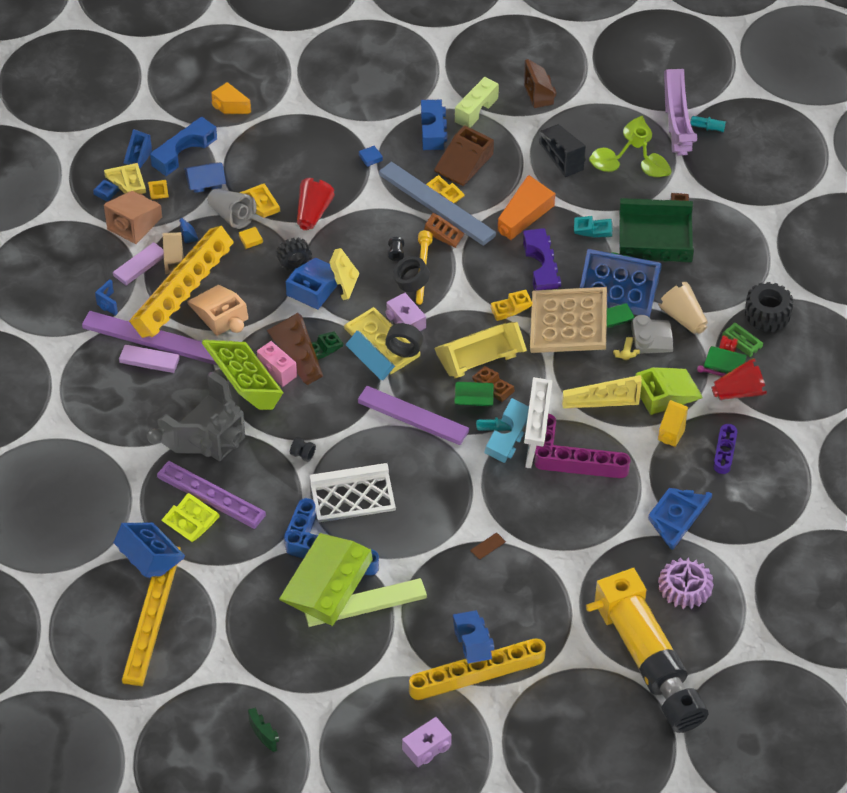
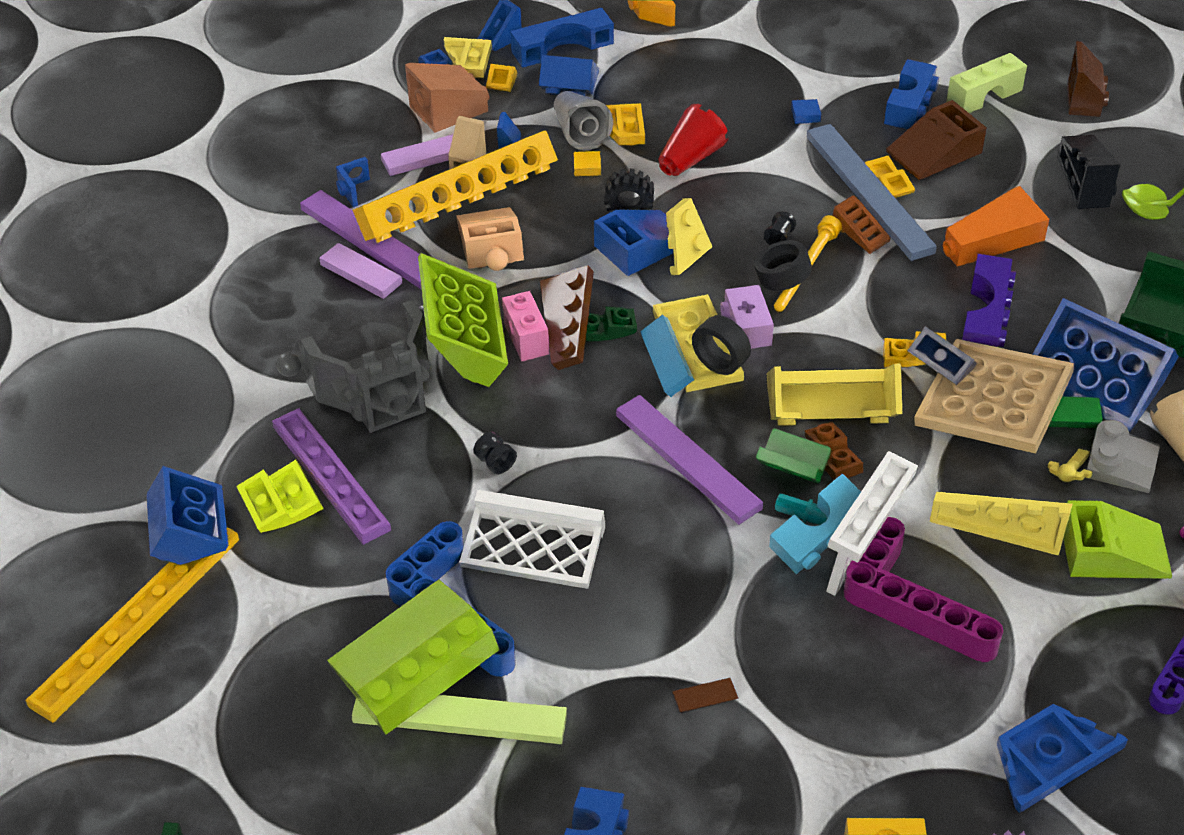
camera: 25 degrees right, 5 degrees down
teal slope [574,216,613,237] -> none
yellow slope [658,400,688,447] -> none
none -> slope [907,326,977,385]

